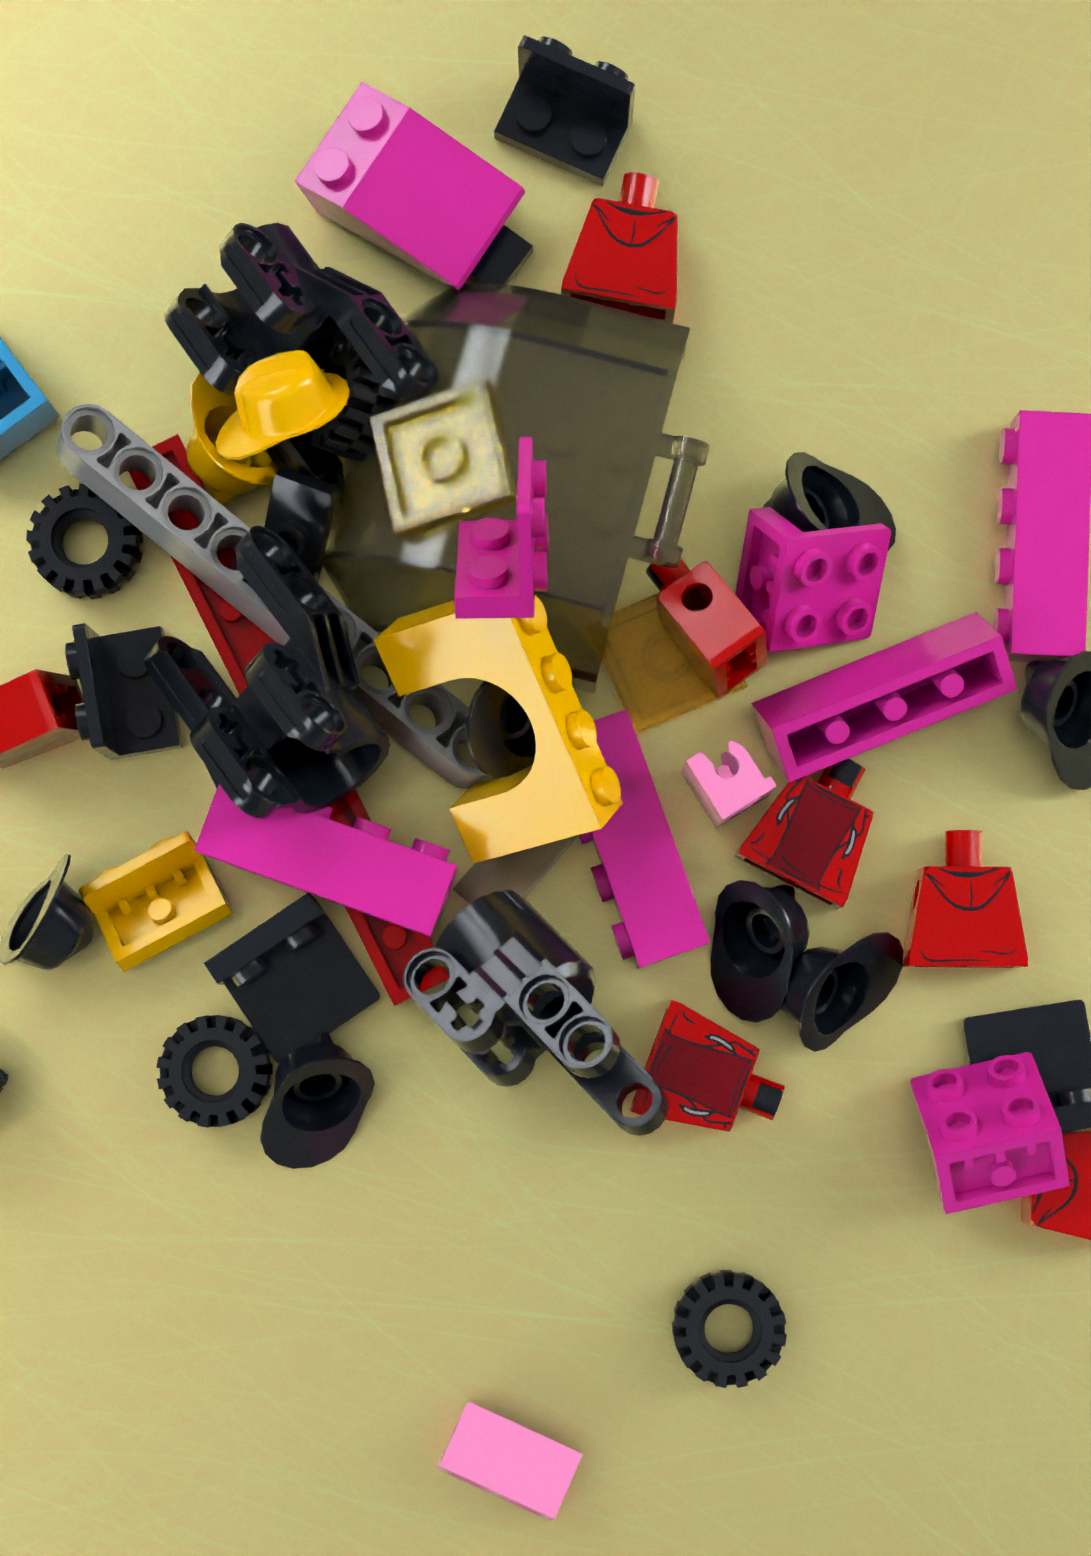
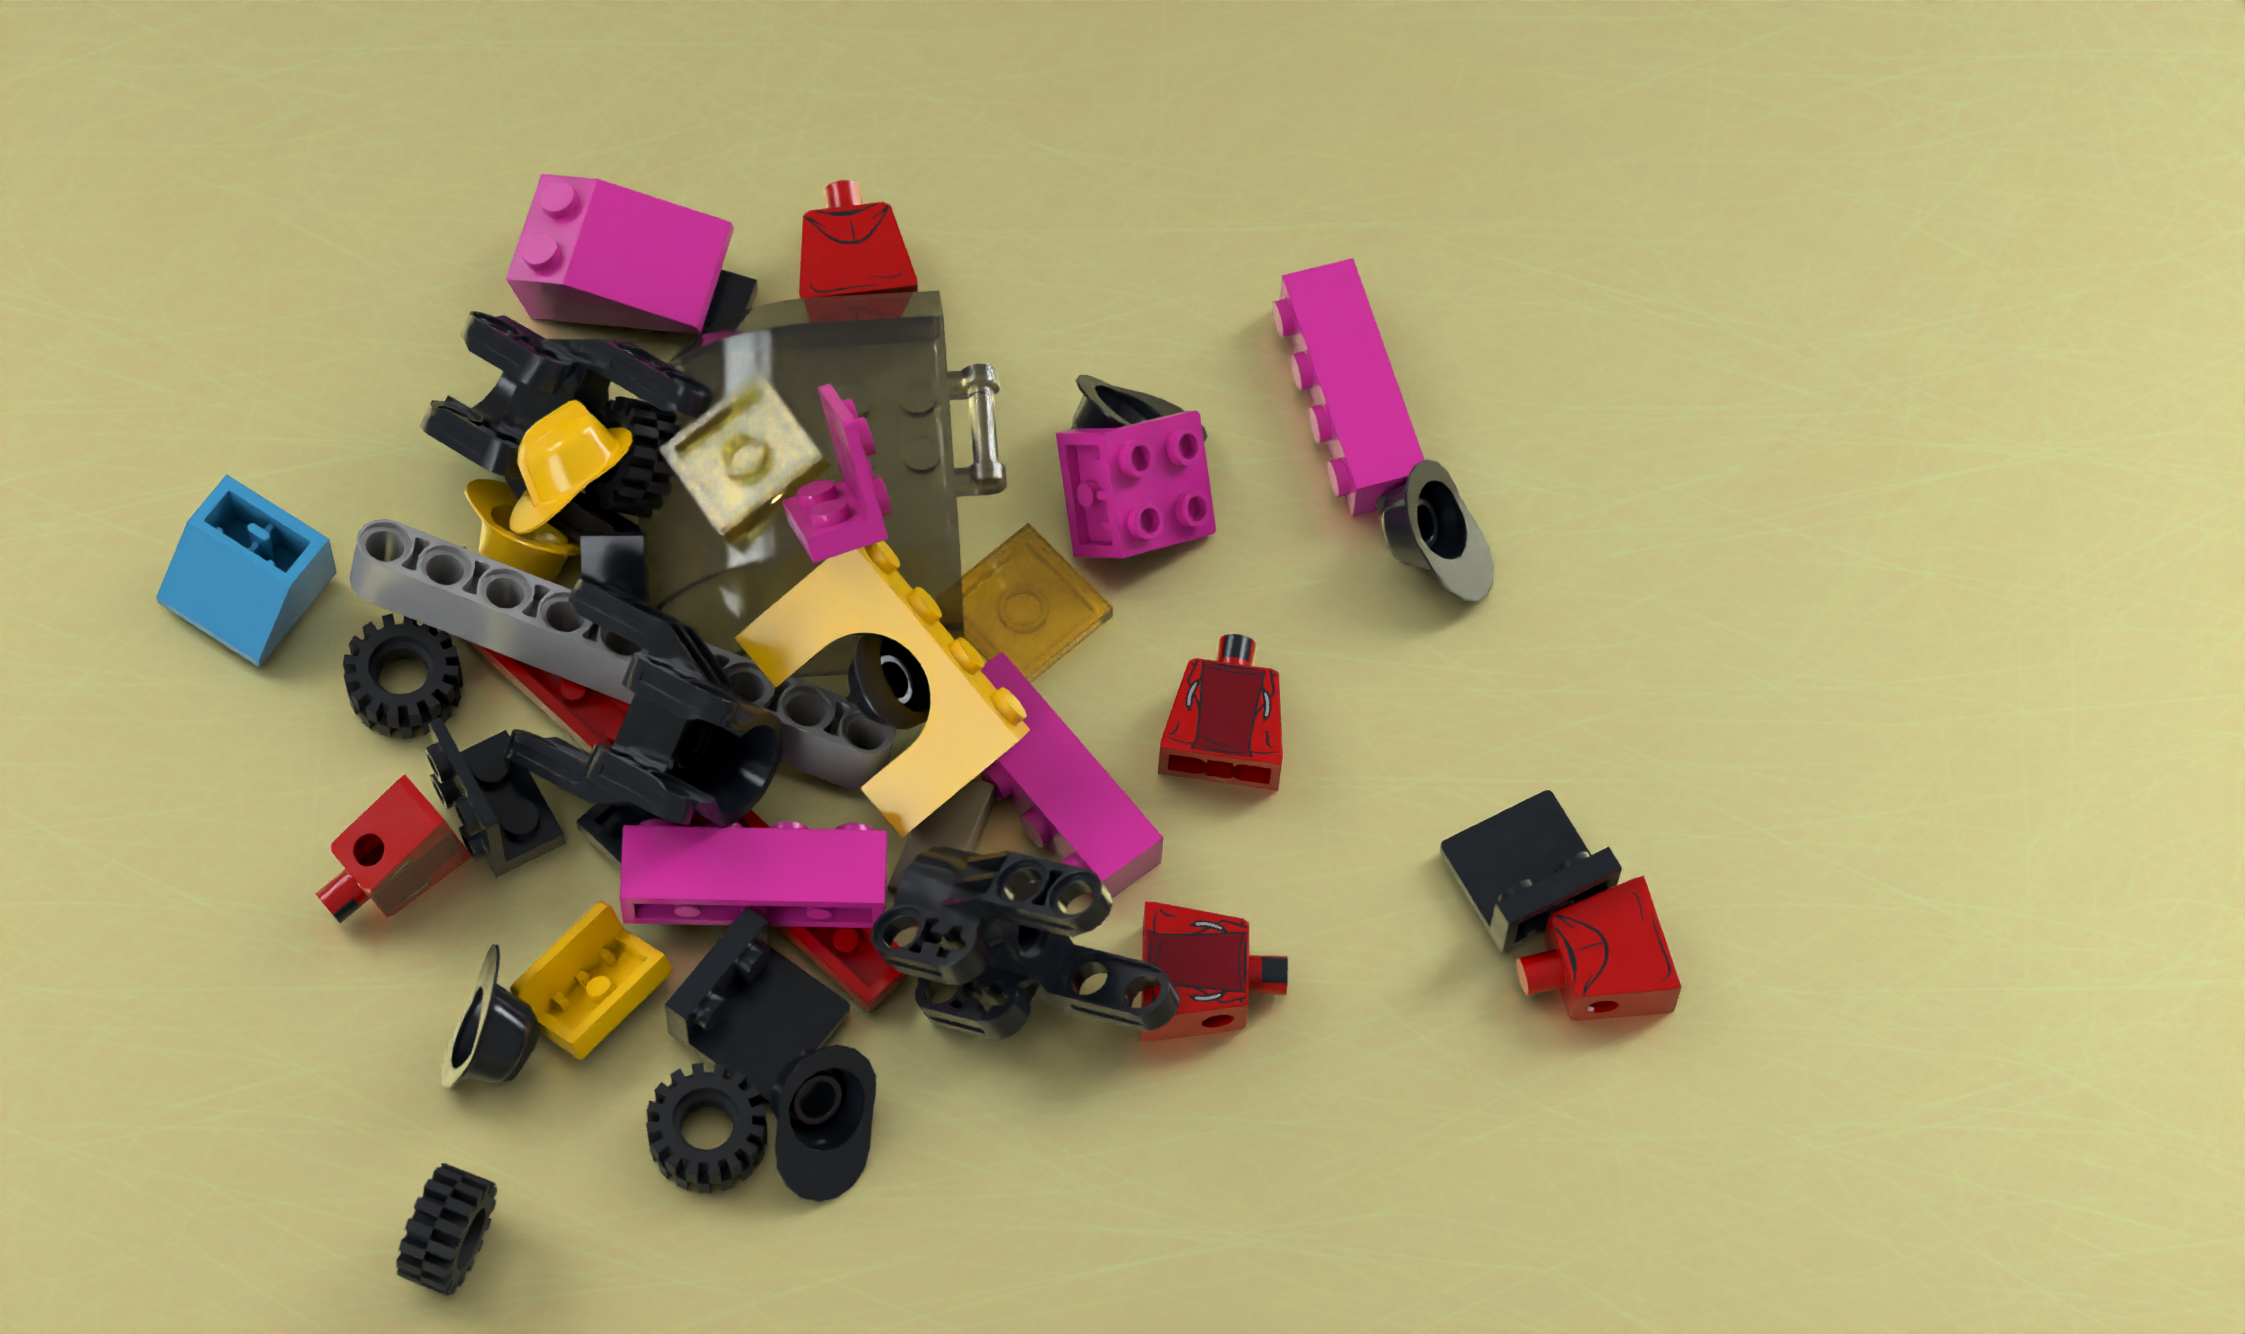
camera: 25 degrees left, 20 degrees down
black bracket [494,35,635,187] -> none
red torso [646,550,767,699] -> none
black tyre [672,1270,787,1388] -> none
bright pink hinge [681,741,777,828] -> none
black piece [711,880,810,1023] -> none
dark pink brick [751,612,1017,782] -> none
black piece [781,932,904,1052] -> none
red torso [903,830,1028,968] -> none
dark pink bracket [910,1052,1070,1214] -> none

